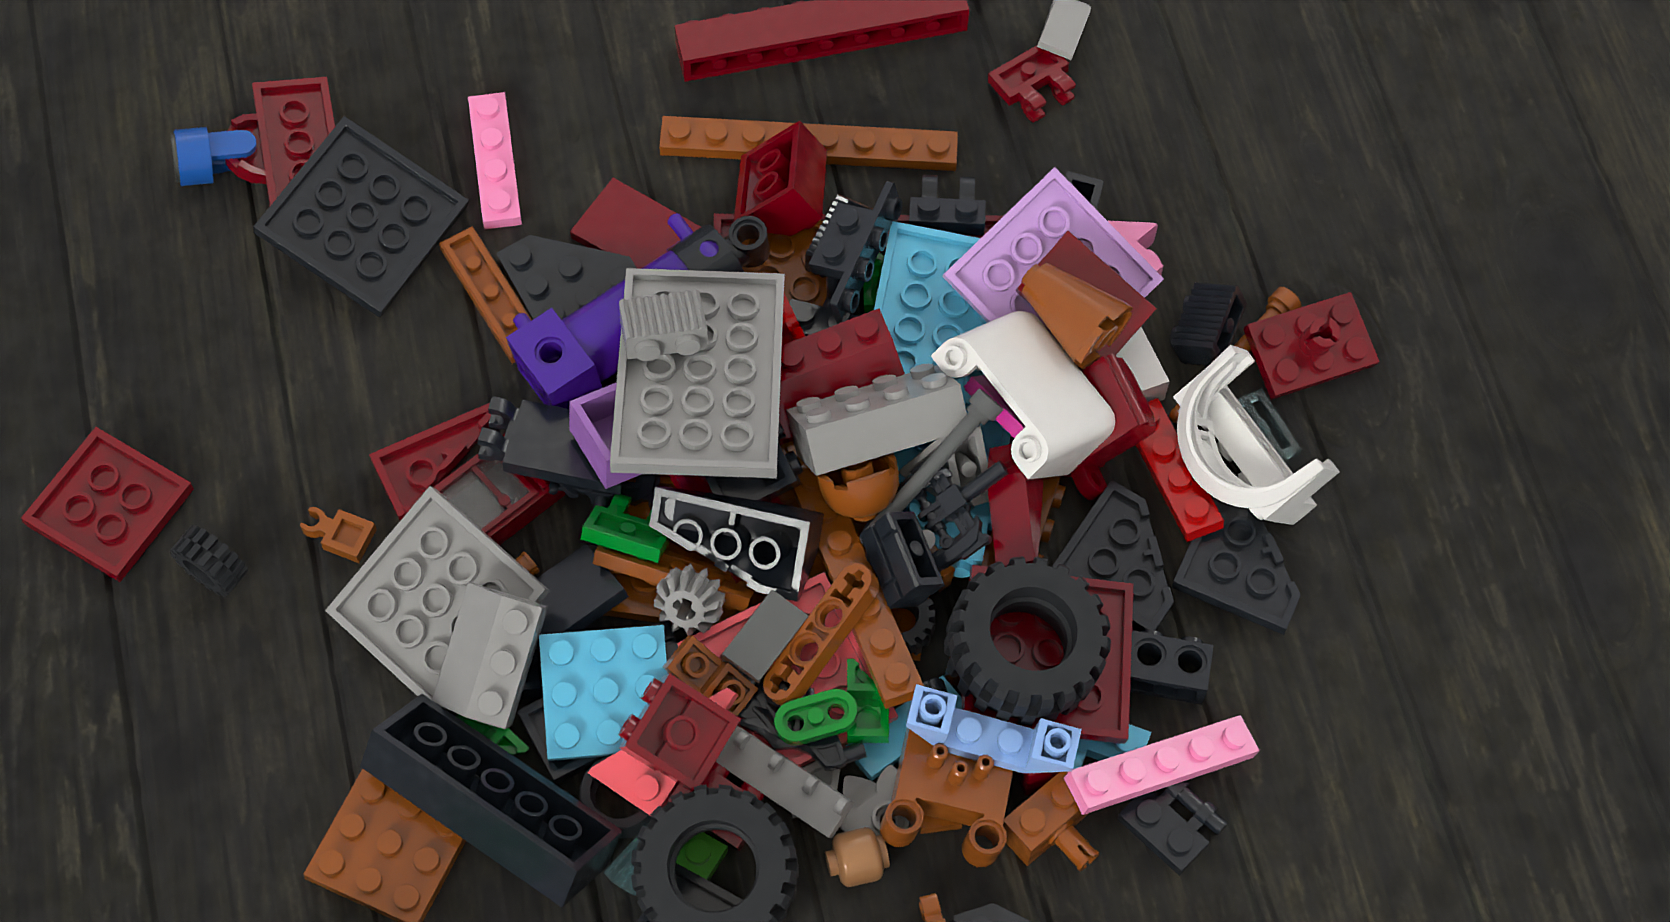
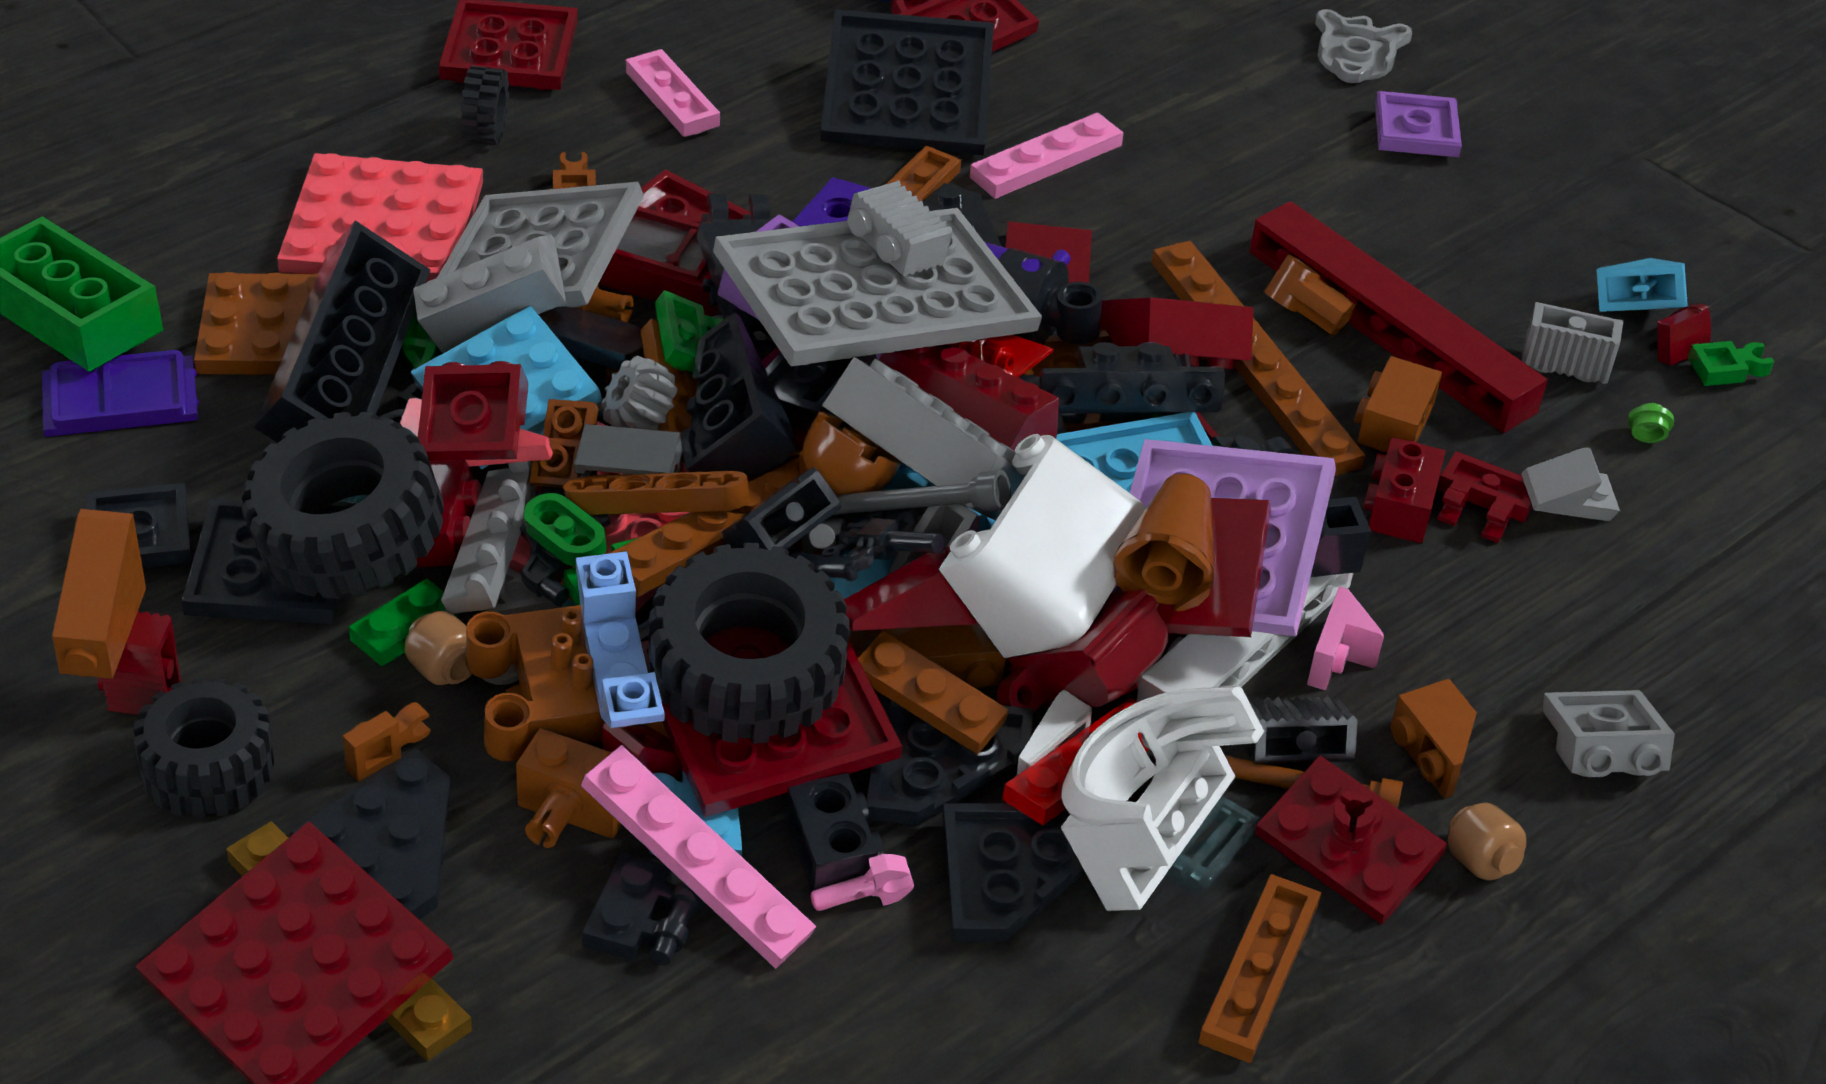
camera: 60 degrees right, 20 degrees down
none -> coral plate [277,153,483,283]
none -> green plate [349,579,460,667]
none -> bright pink plate [626,49,720,137]
none -> bright pink bar [811,854,914,911]
none -> dark orange plate [858,631,1008,755]
none -> white slope [1016,690,1092,776]
none -> dark orange plate [1198,874,1321,1064]
none -> dark orange piece [1264,255,1356,335]
none -> dark orange brick [1354,356,1442,452]
none -> dark red brick [1363,437,1446,543]
none -> dark orange slope [1390,678,1477,799]
none -> medium nougat head [1448,802,1526,881]
none -> light grey plate [1542,690,1675,777]

